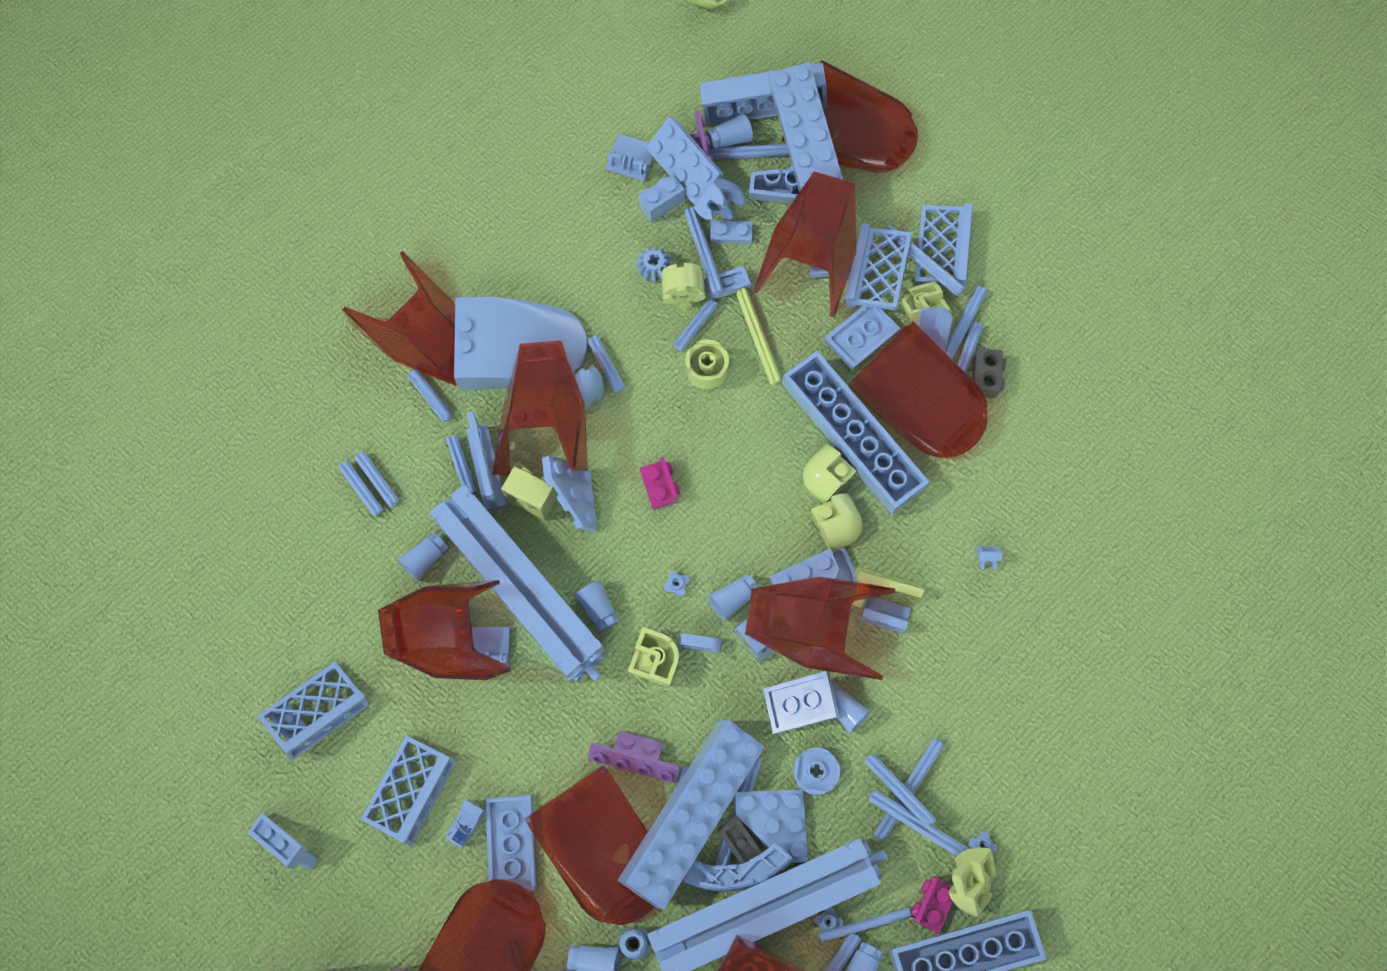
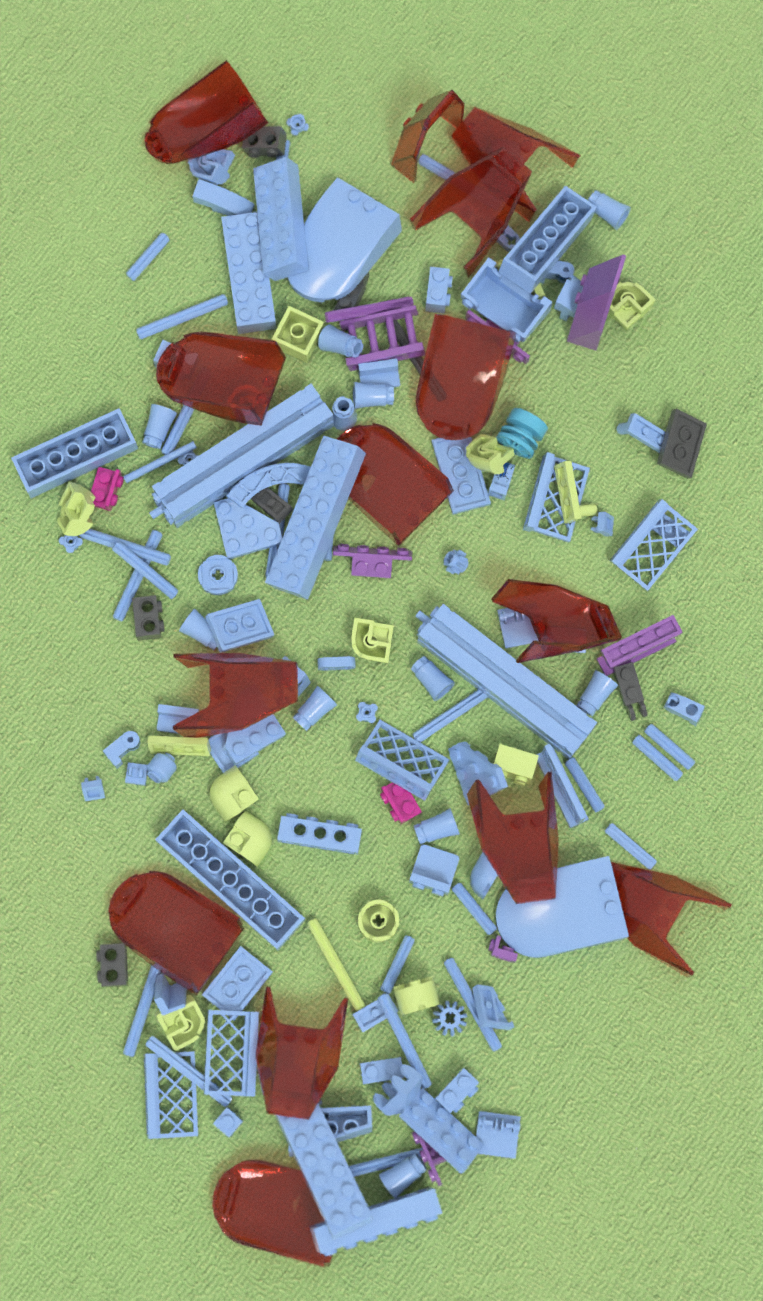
camera: 165 degrees right, 5 degrees up
light blue axle [953,322,983,381] -> none
none -> light blue leg [103,731,140,769]
none -> light blue tile [125,762,148,786]
none -> dark grey brick [132,595,165,641]
none -> light blue head [147,753,177,783]
none -> light blue brick [213,1107,243,1137]
none -> light blue brick [277,813,362,855]
none -> light blue fence [355,720,450,801]
none -> light blue bracket [409,845,459,897]
none -> light blue axle [413,689,488,743]
none -> light blue plant [414,808,460,844]
none -> light blue gear [444,549,468,574]
none -> light blue axle [444,958,502,1051]
none -> yellowish green brick [466,434,515,474]
none -> light blue wing [472,984,514,1030]
none -> medium lavender bracket [489,935,518,963]
none -> medium azure wheel [496,408,548,459]
none -> yellowish green piece [554,461,597,524]
none -> light blue tile [591,512,614,537]
none -> medium lavender fence [596,615,683,676]
none -> dark grey hinge [613,662,648,721]
none -> dark grey plate [657,409,707,479]
none -> light blue leg [664,692,705,726]

